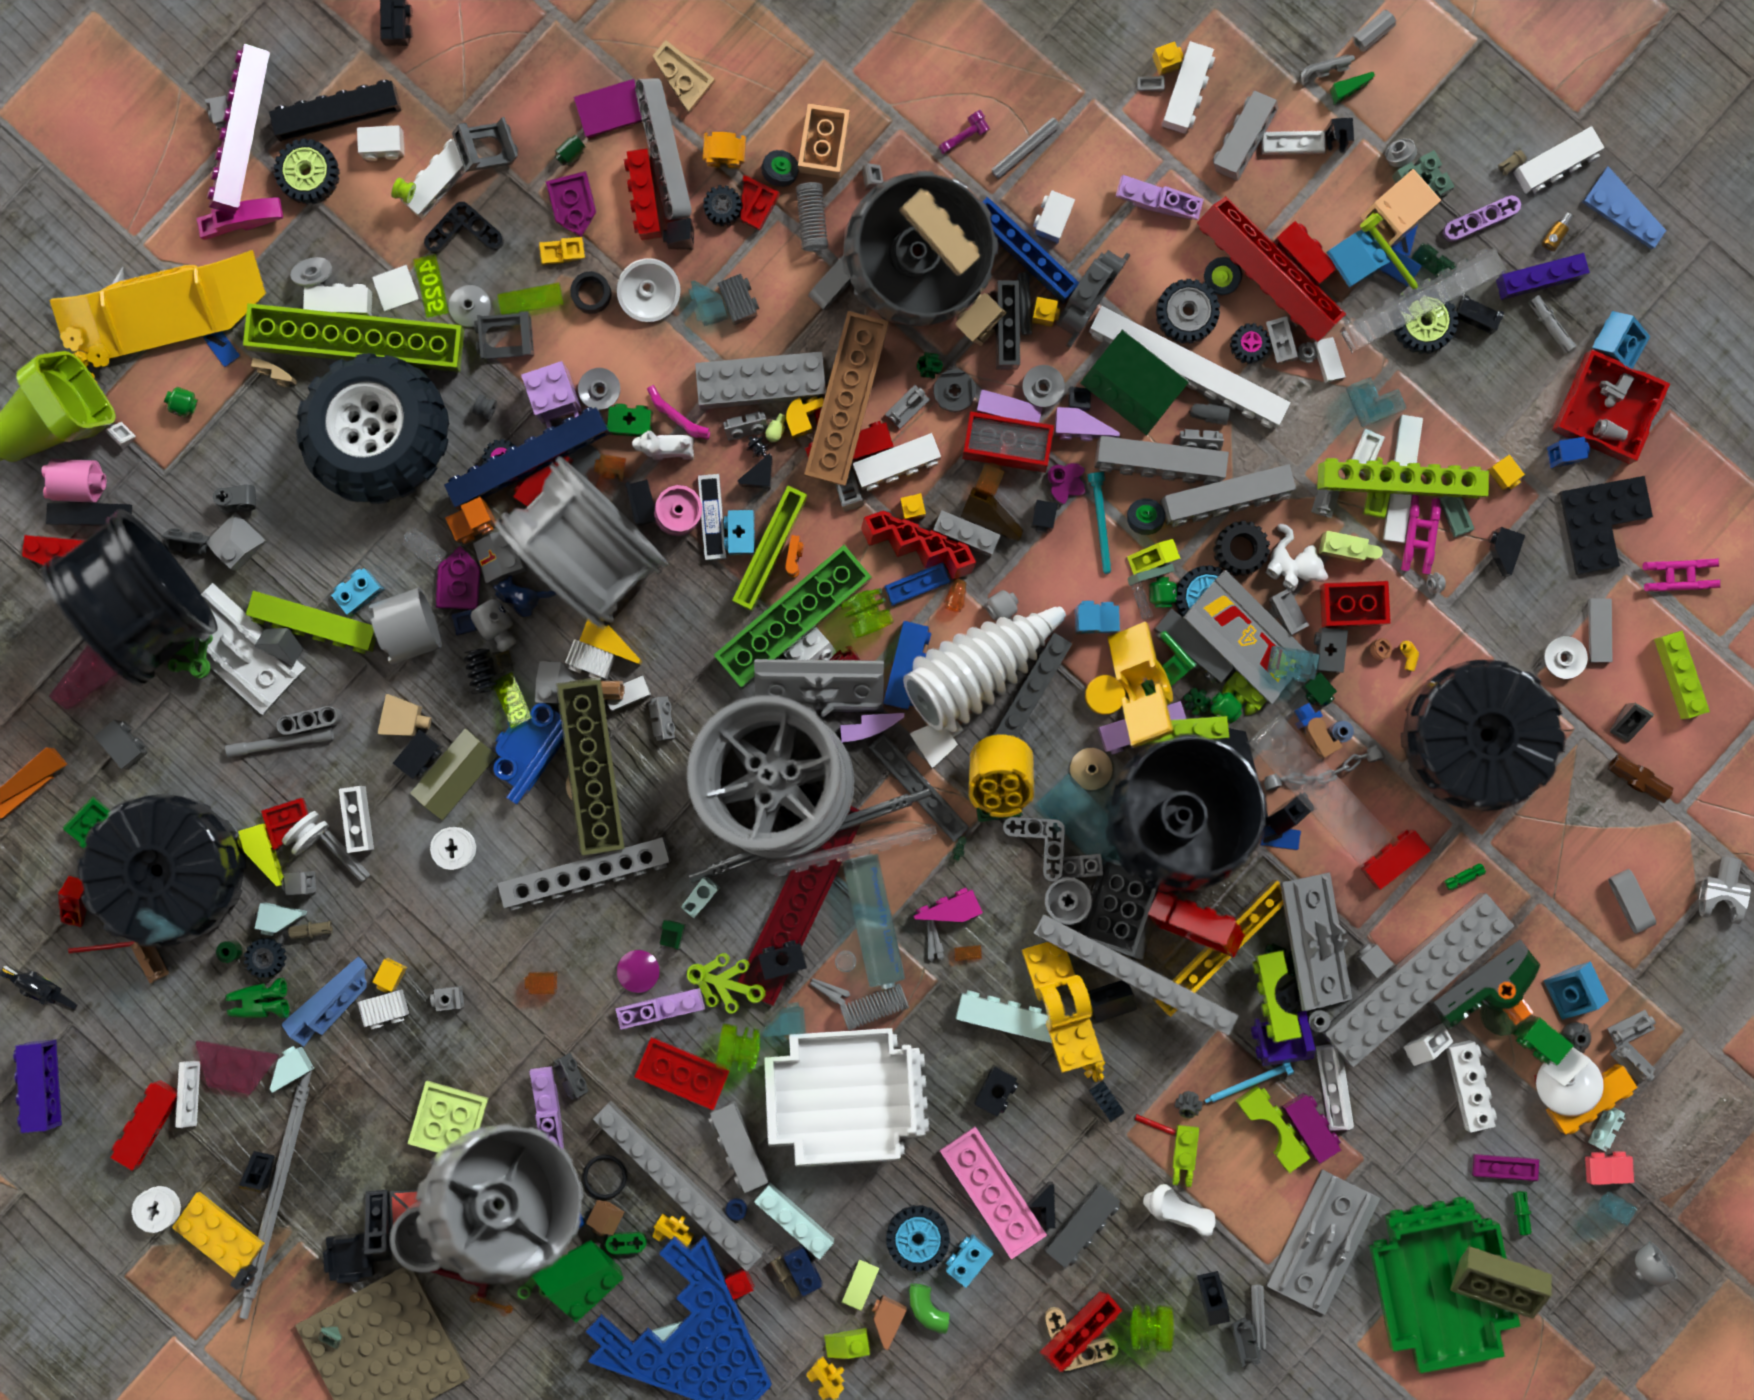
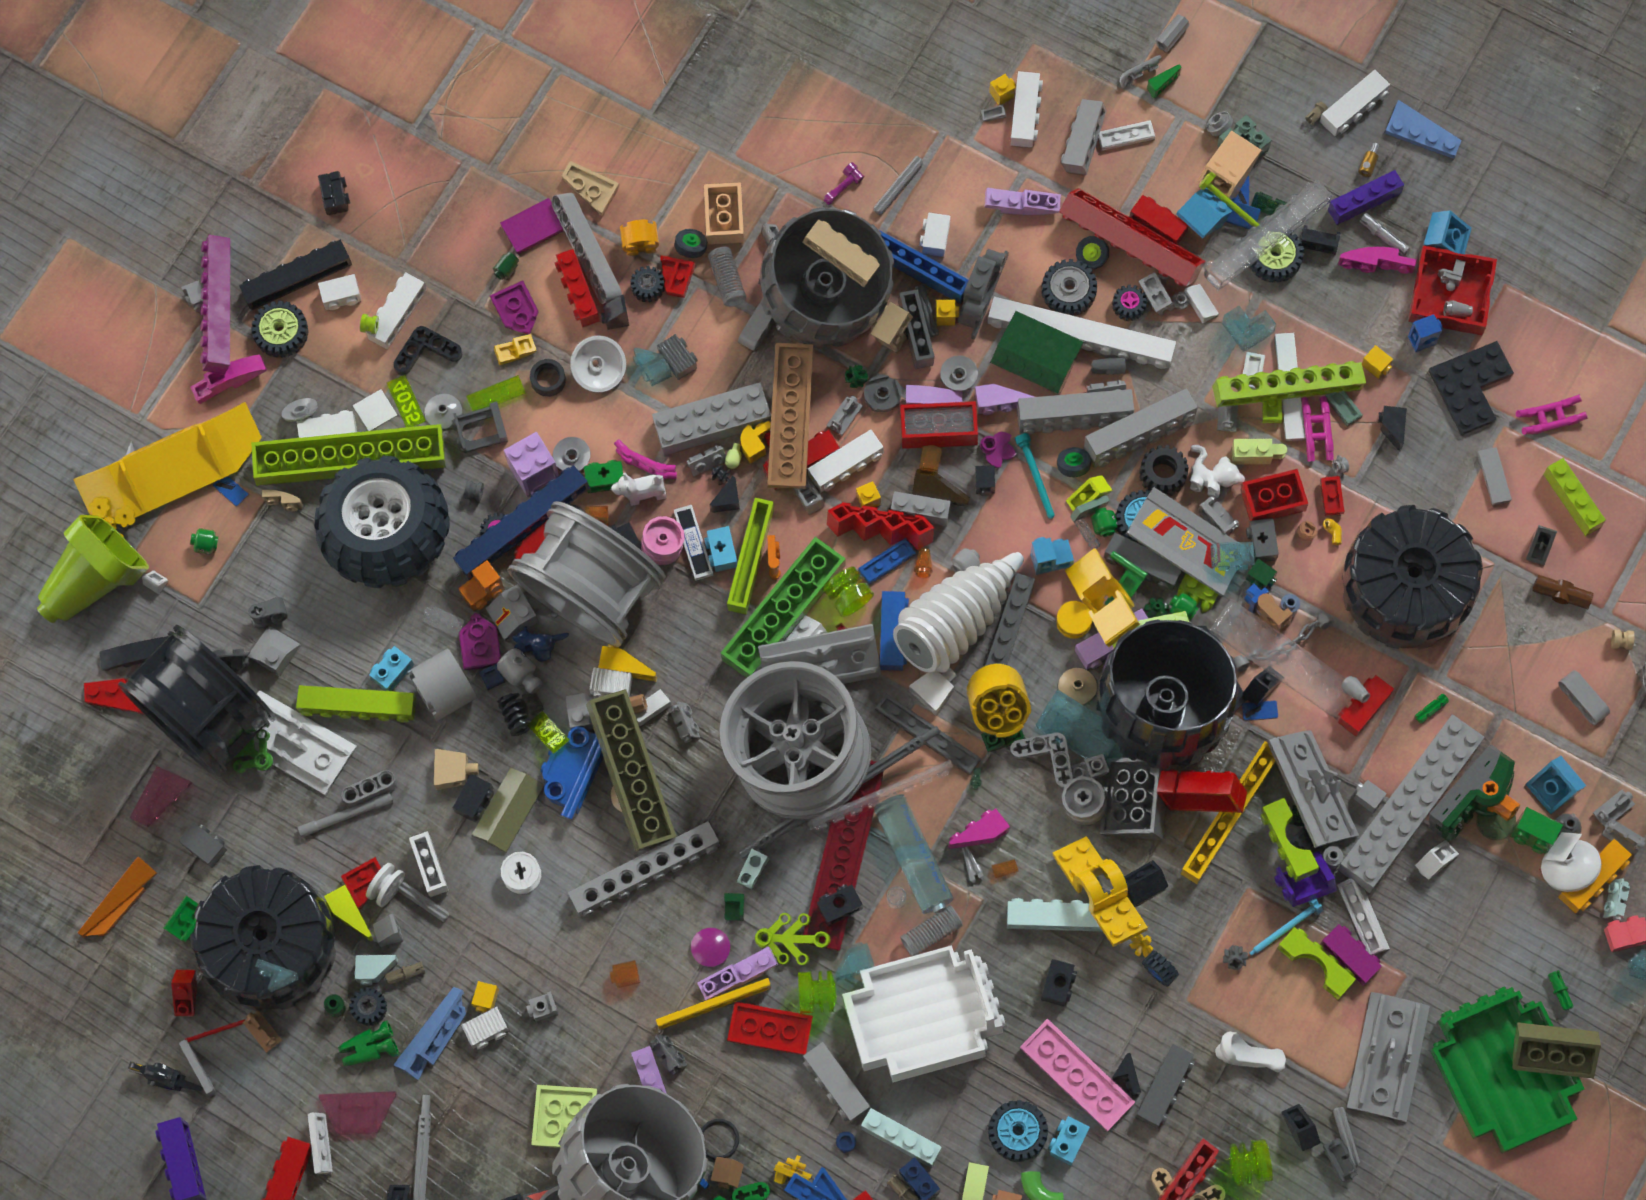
camera: 10 degrees left, 15 degrees down
bright pink cylinder [42,459,107,502] -> none
dark grey slope [255,628,303,666] -> none
light aqua slope [270,1046,315,1092] -> none
dark grey panel [452,117,518,172] -> none
light grey brick [593,1101,763,1271] -> none
light grey piece [810,978,851,1005] -> none
lavender slope [841,713,904,743] -> none
light grey brick [1034,914,1238,1036] -> none
black plate [1068,387,1091,411] -> none
red piece [1134,1114,1176,1136] -> none
lime hinge [1172,1124,1199,1187] -> none
black hinge [1324,118,1354,153] -> none
lavender beam [1442,195,1521,242] -> none
white brick [1446,1040,1497,1133] -> none
magenta tile [1472,1154,1540,1181] -> none
white dish [1544,636,1588,679] -> none
none -> light grey tile [179,1039,216,1097]
none -> yellow tile [656,978,771,1030]
none -> red plate [1320,476,1345,516]
none -> dark pink slope [1338,247,1416,274]
none -> light grey cone [1341,676,1370,703]
none -> tan wheel [1611,629,1635,650]

